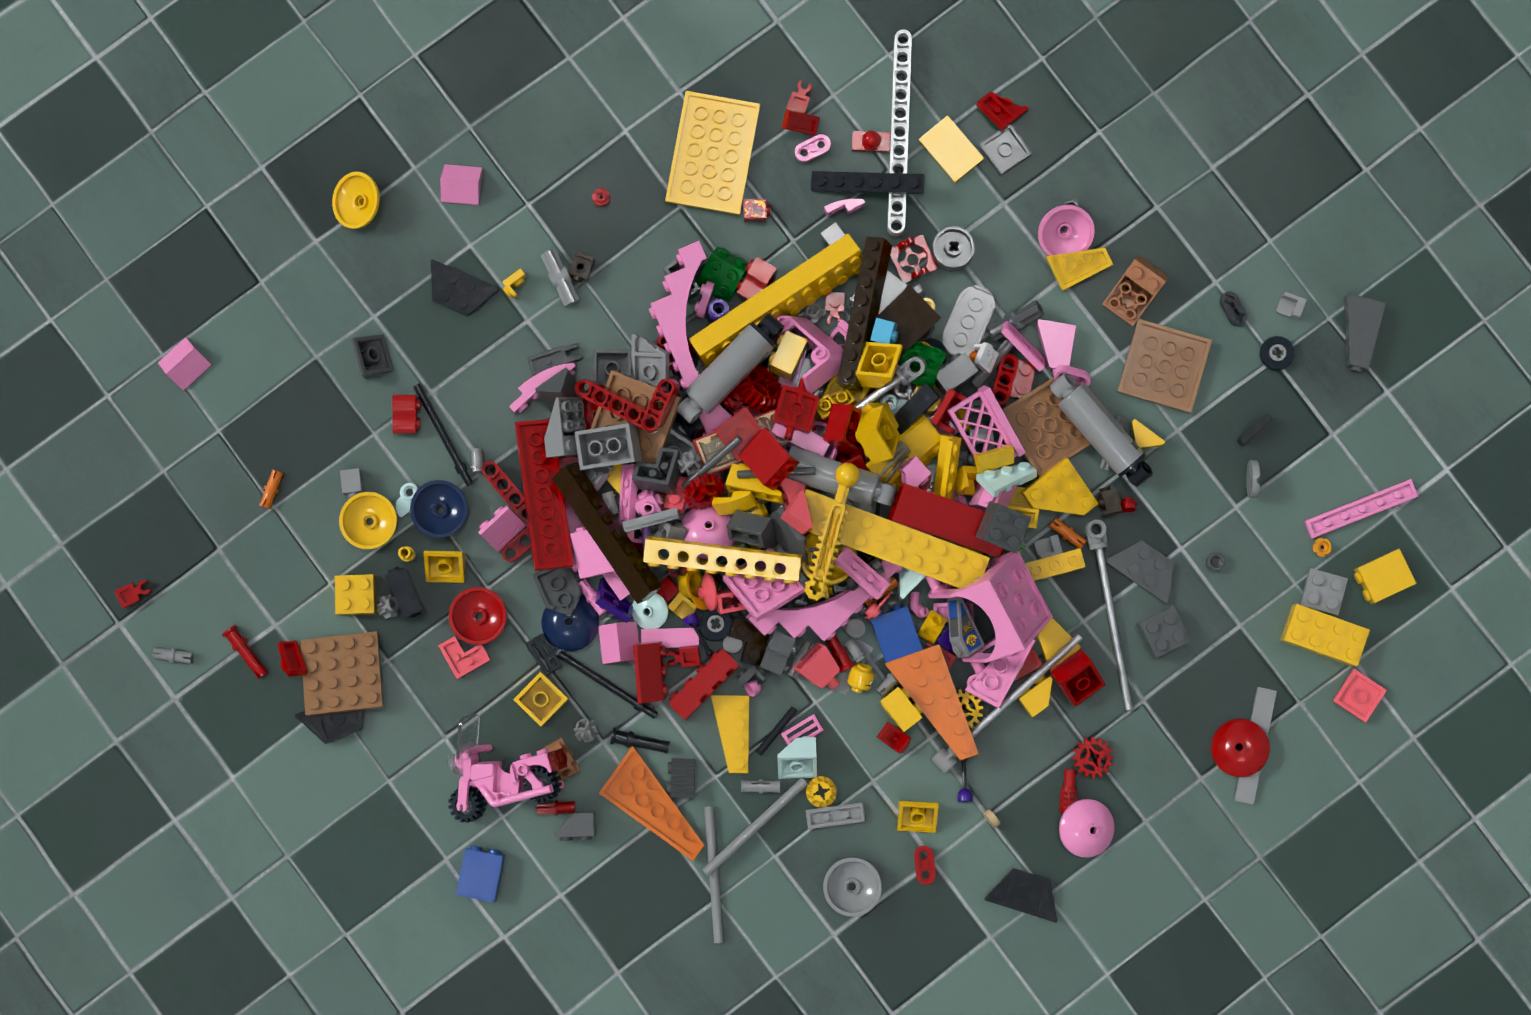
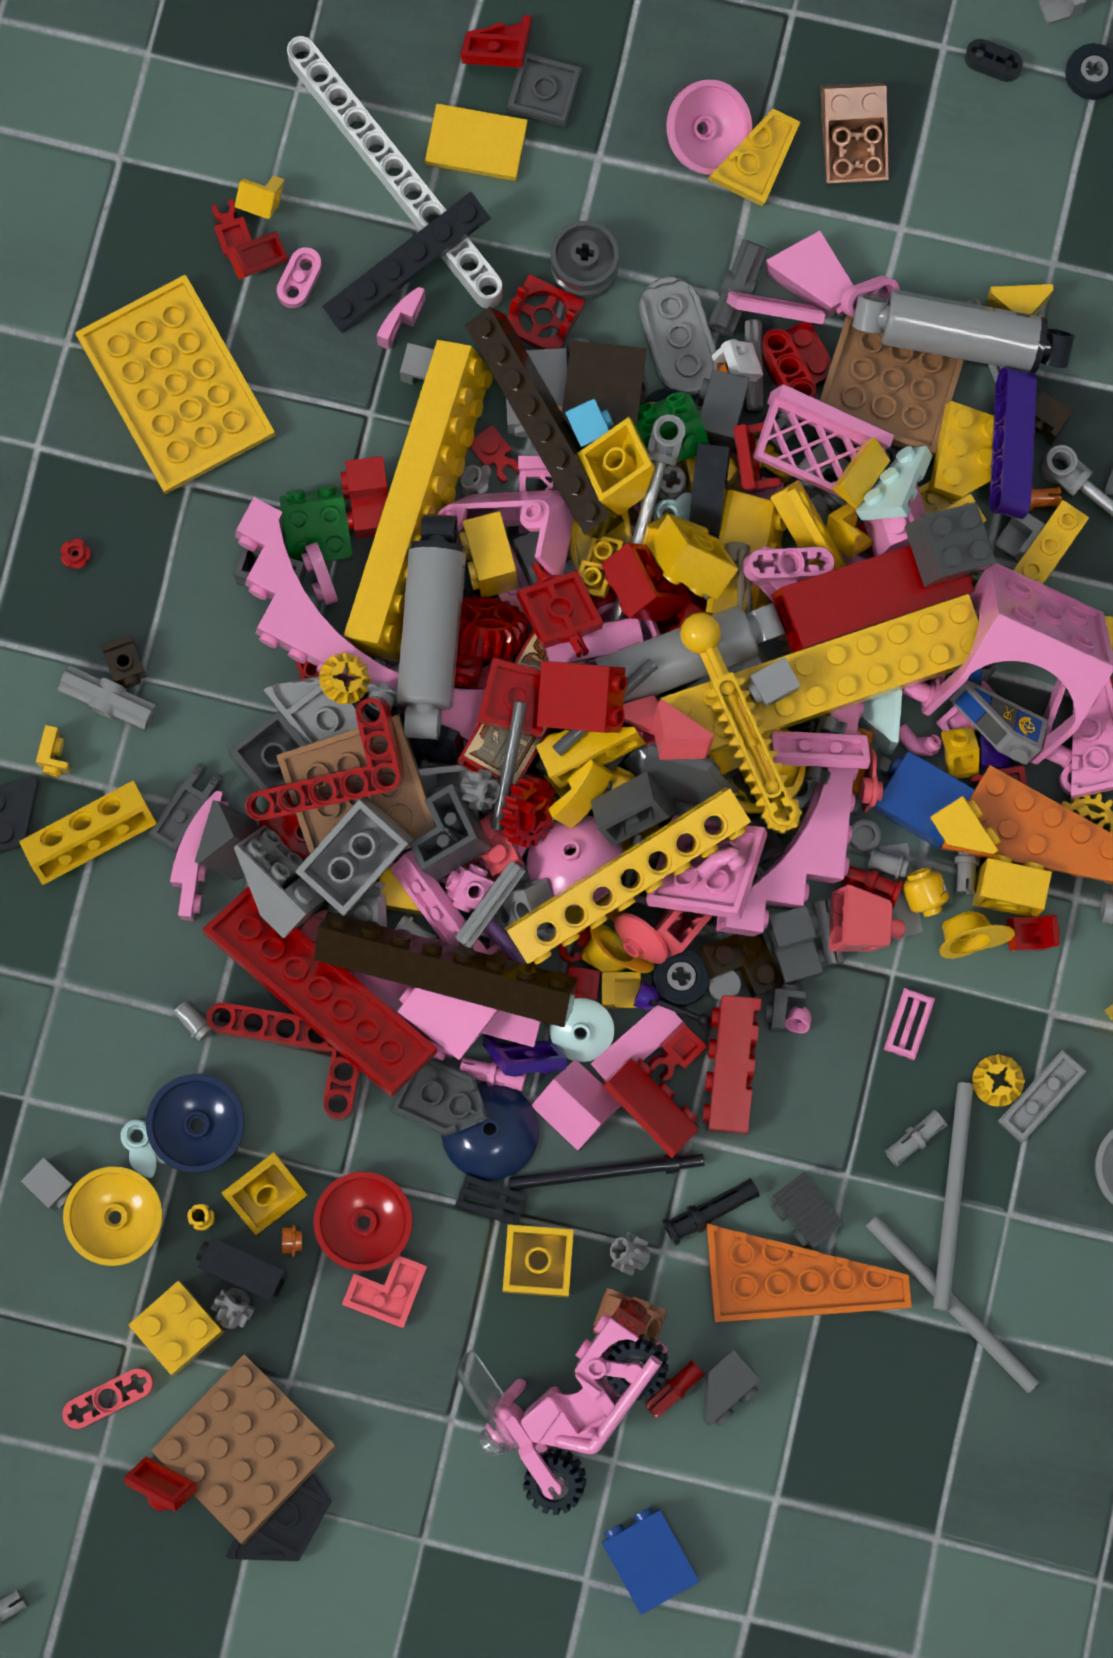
camera: 45 degrees left, 5 degrees down
red pin [222,625,268,680] -> none
red brick [392,395,421,434] -> none
black bar [413,383,473,487] -> none
bright pink slope [478,505,527,553] -> none
dark purple plant [706,299,732,324] -> none
yellow wing [711,695,749,773] -> none
brick [743,199,770,222] -> none
black bar [755,706,797,756] -> none
light aqua slope [777,736,817,779] -> none
tile [852,130,891,153] -> none
medium nougat plate [1117,319,1212,414] -> none
red plate [1120,497,1138,513] -> none
none -> yellow brick [19,780,157,885]
none -> coral beam [62,1369,154,1429]
none -> yellow panel [235,175,285,219]
none -> orange plate [282,1224,302,1257]
none -> yellow gear [319,652,371,704]
none -> light grey plate [367,683,398,711]
none -> bright pink arm [695,847,745,881]
none -> bright pink beam [742,547,834,582]
none -> light grey brick [746,657,801,709]
none -> yellow slope [930,796,1001,855]
none -> yellow piece [939,911,1015,959]
none -> dark purple beam [989,367,1037,519]

